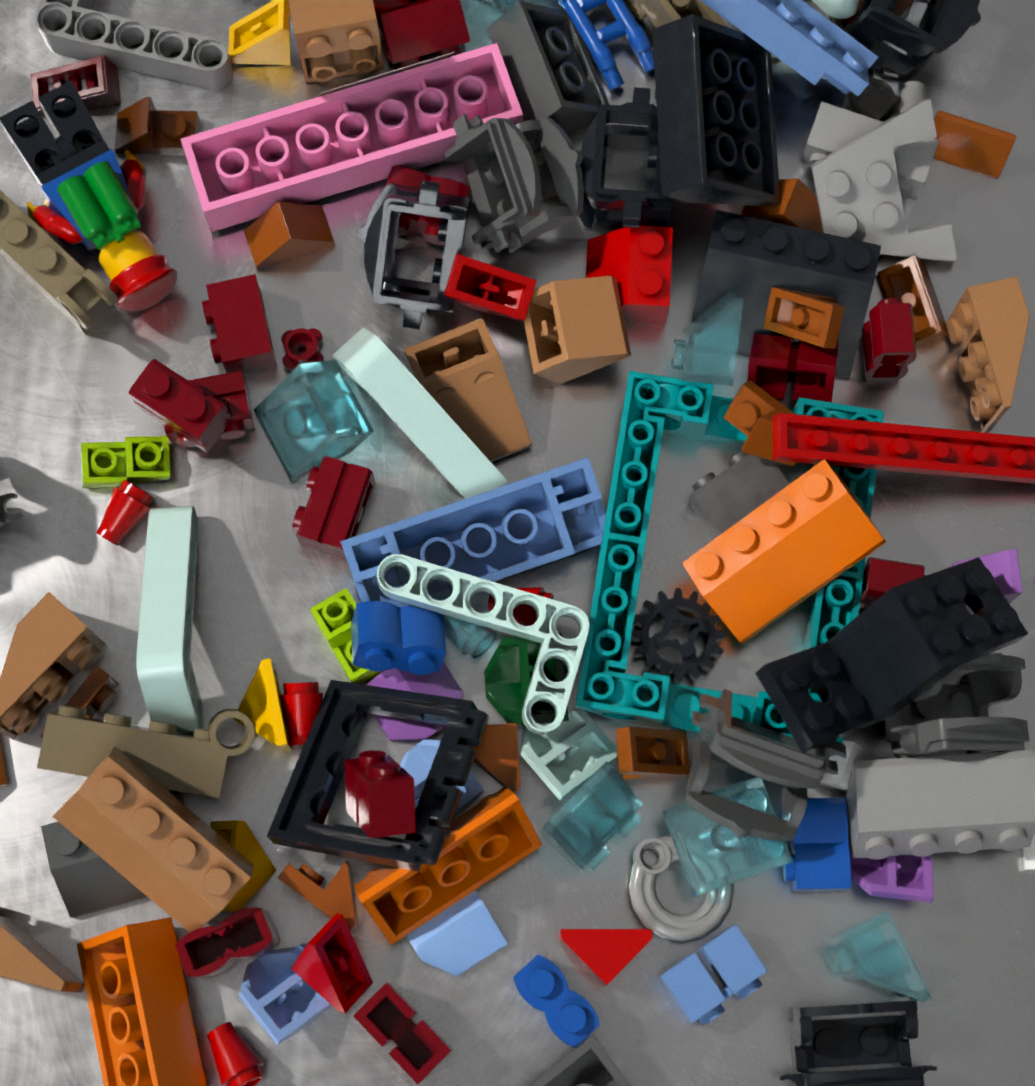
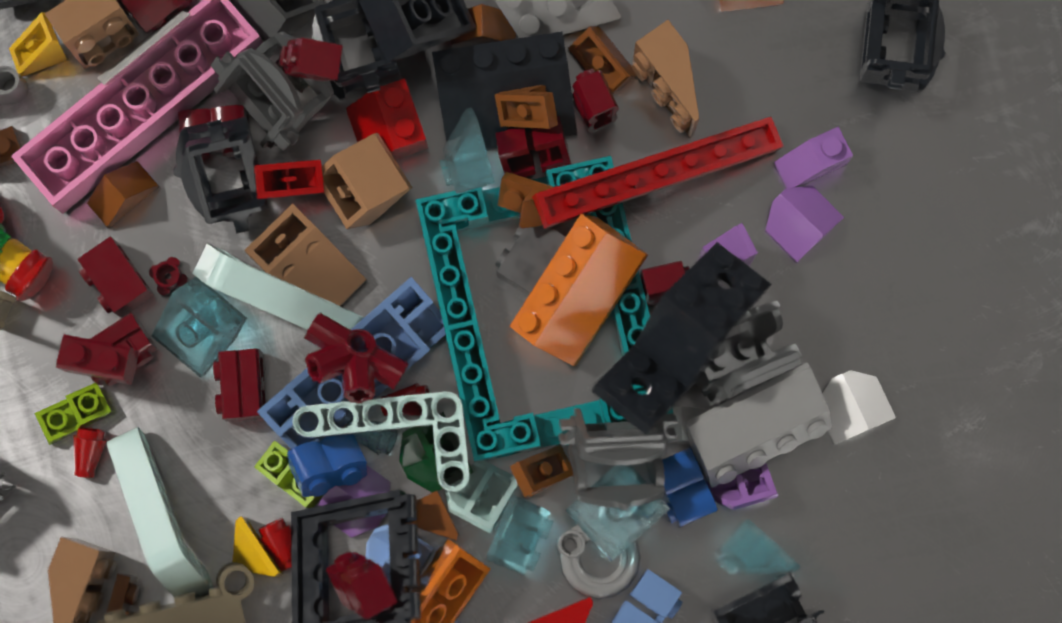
camera: 20 degrees left, 5 degrees up
black gear [631,588,726,684] -> none
none -> dark red piece [280,37,343,82]
none -> dark red piece [304,313,409,403]

